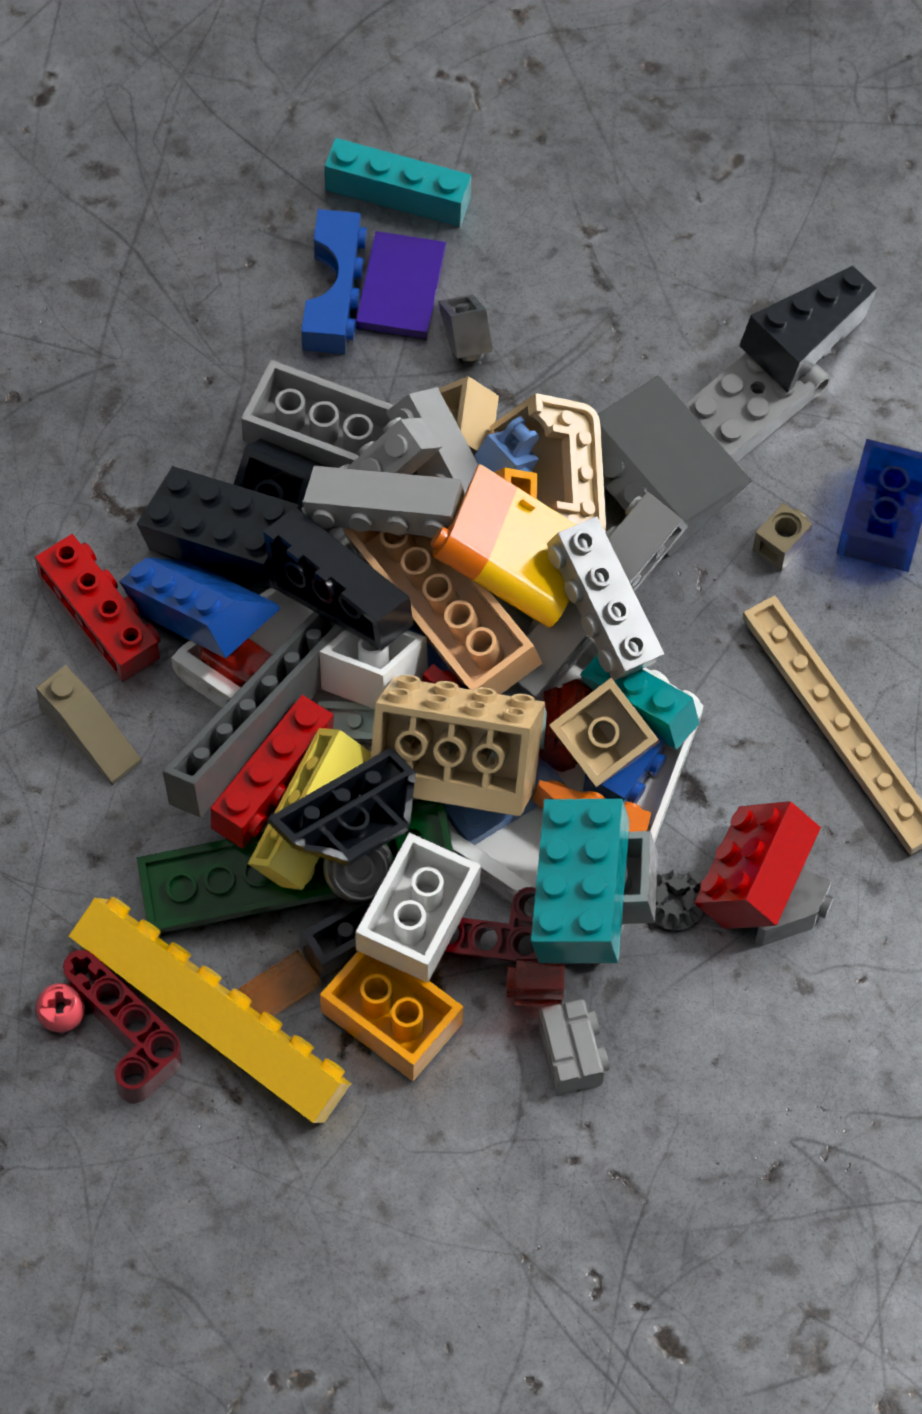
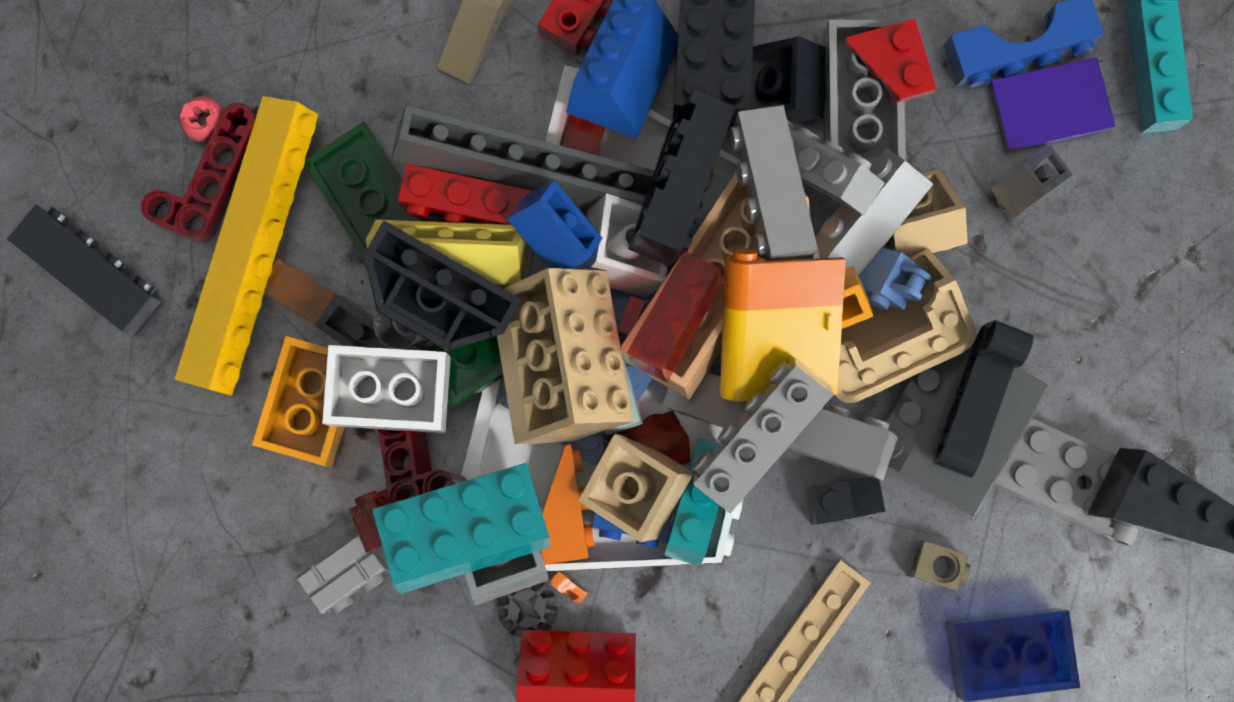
camera: 65 degrees right, 20 degrees up
none -> black brick [7,204,161,336]
none -> blue brick [507,180,603,269]
none -> orange tile [550,570,588,604]
none -> clear red brick [627,251,723,383]
none -> black slope [805,477,886,525]
none -> red wing [844,19,937,103]
none -> black beam [933,320,1034,478]

